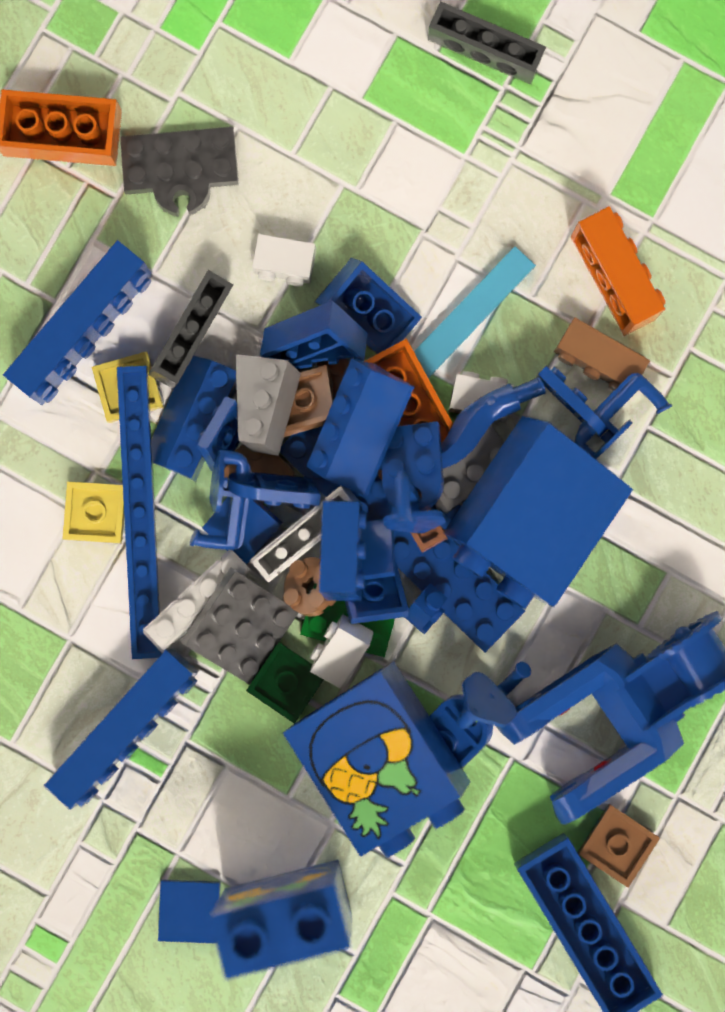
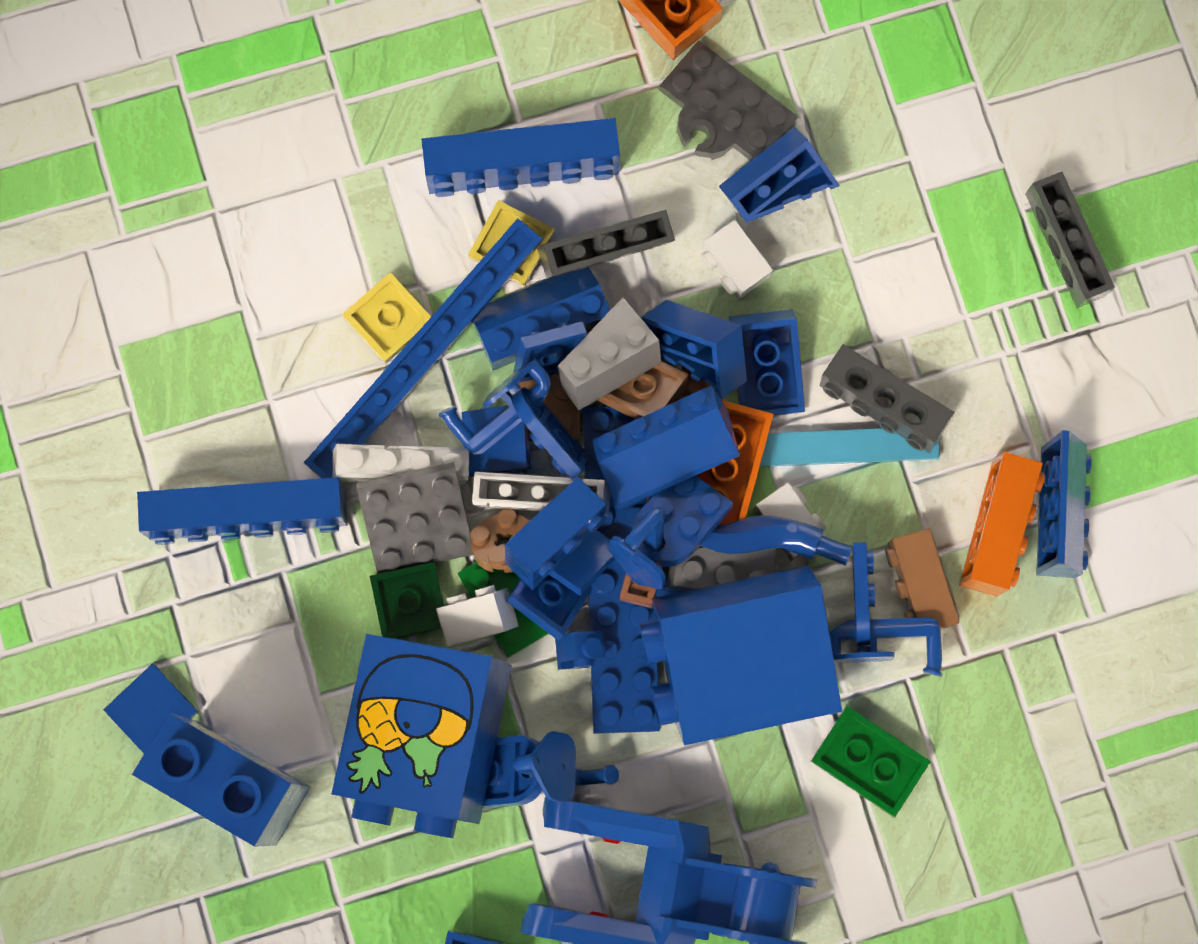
camera: 35 degrees right, 5 degrees down
none -> blue wedge [719,127,840,223]
none -> green plate [810,706,931,818]
none -> dark grey brick [819,344,954,453]
none -> blue slope [1036,430,1092,578]

